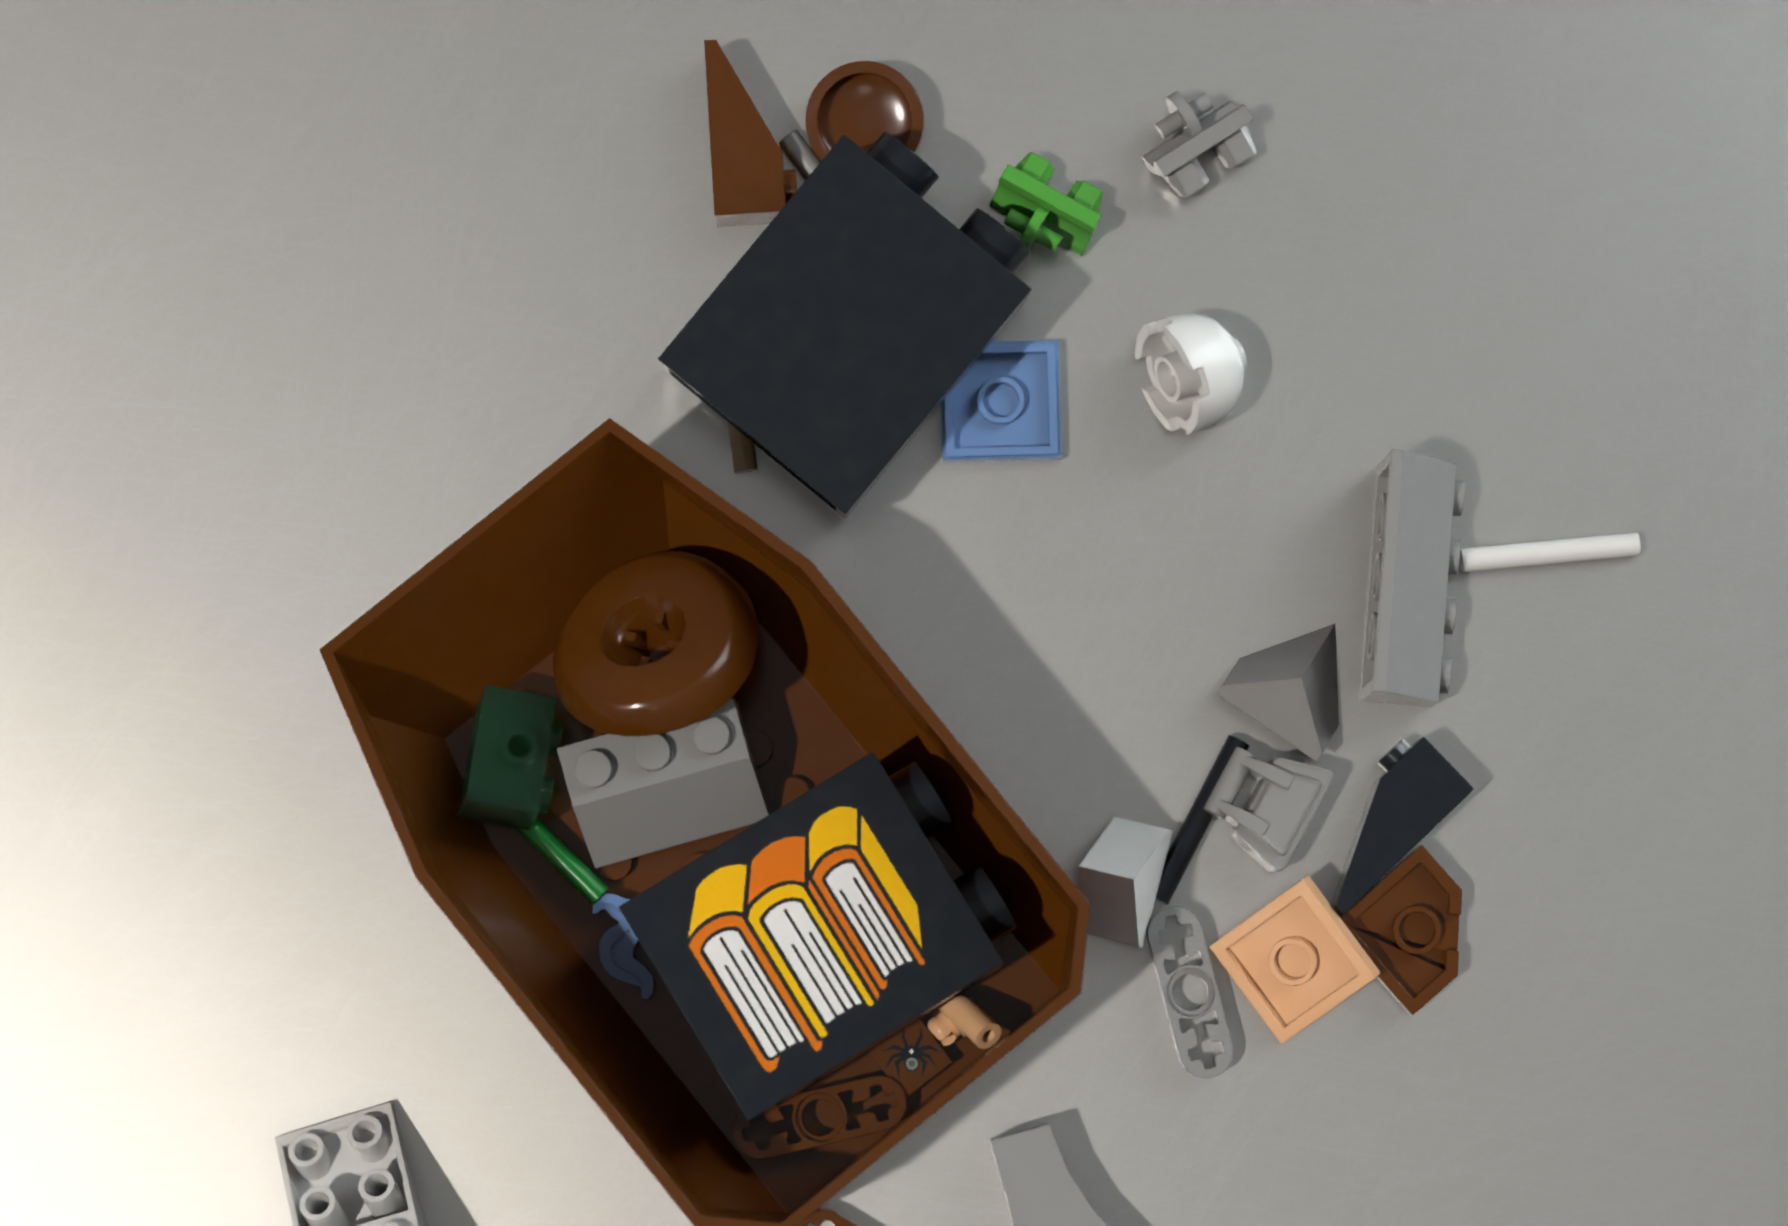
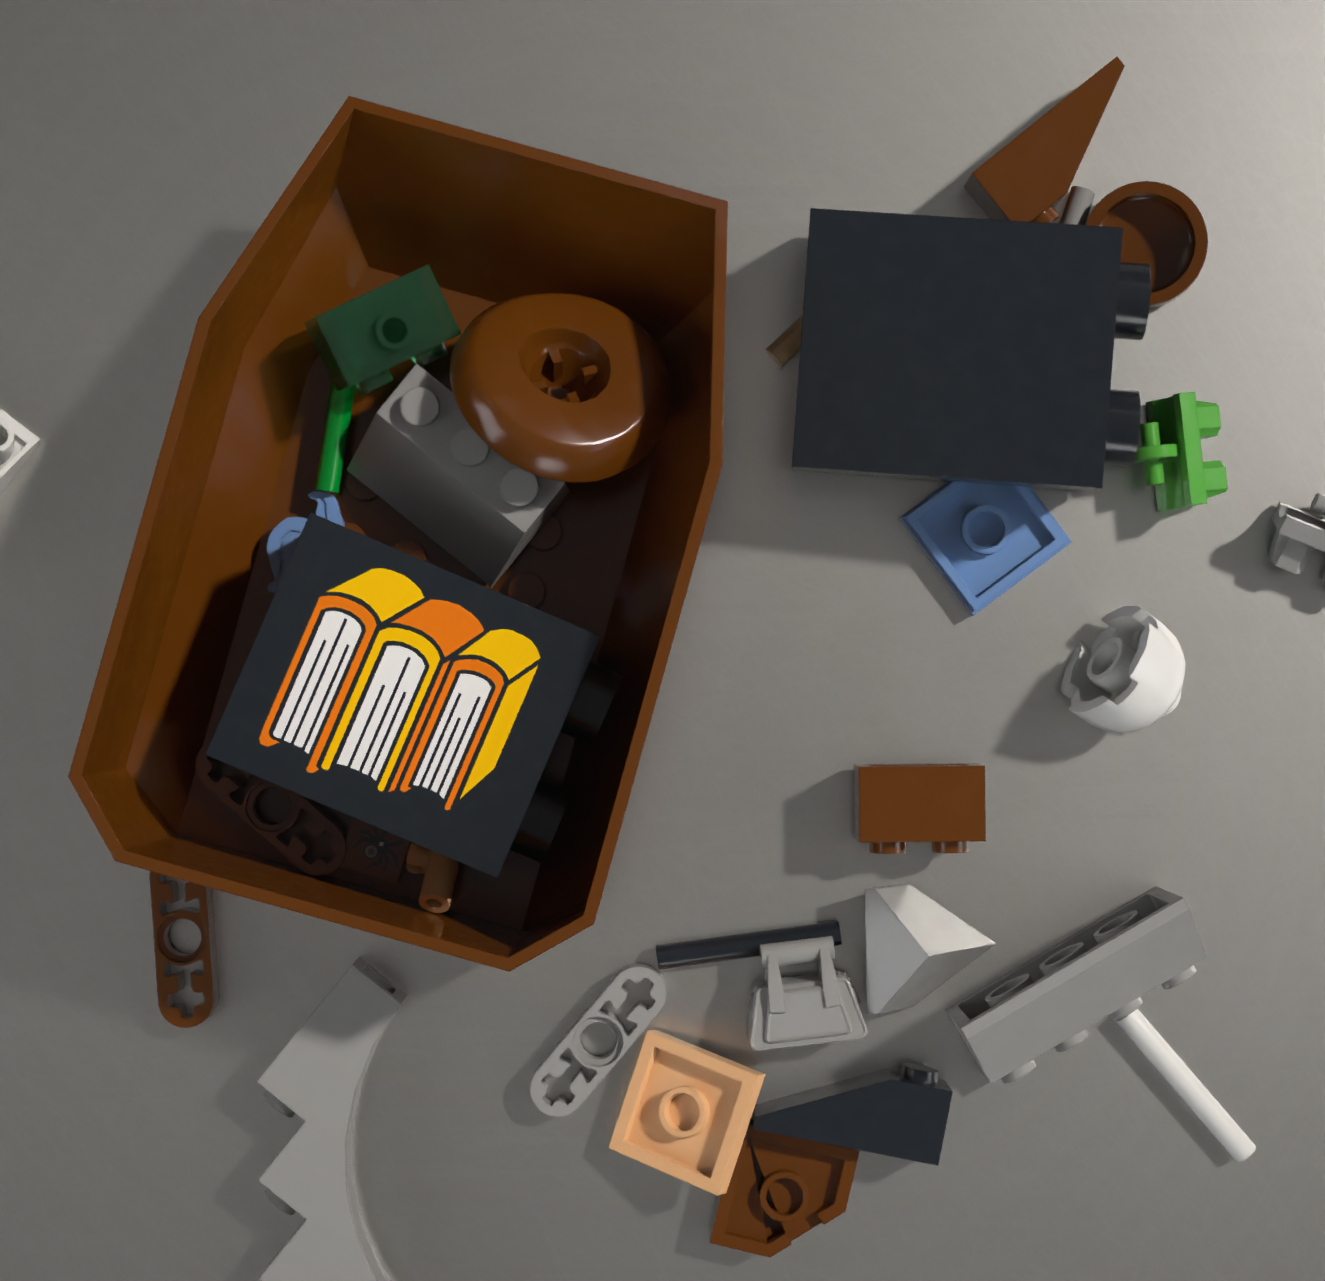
camera: 60 degrees right, 5 degrees up
white slope [1078,817,1173,948] -> none
none -> reddish brown brick [854,763,986,854]

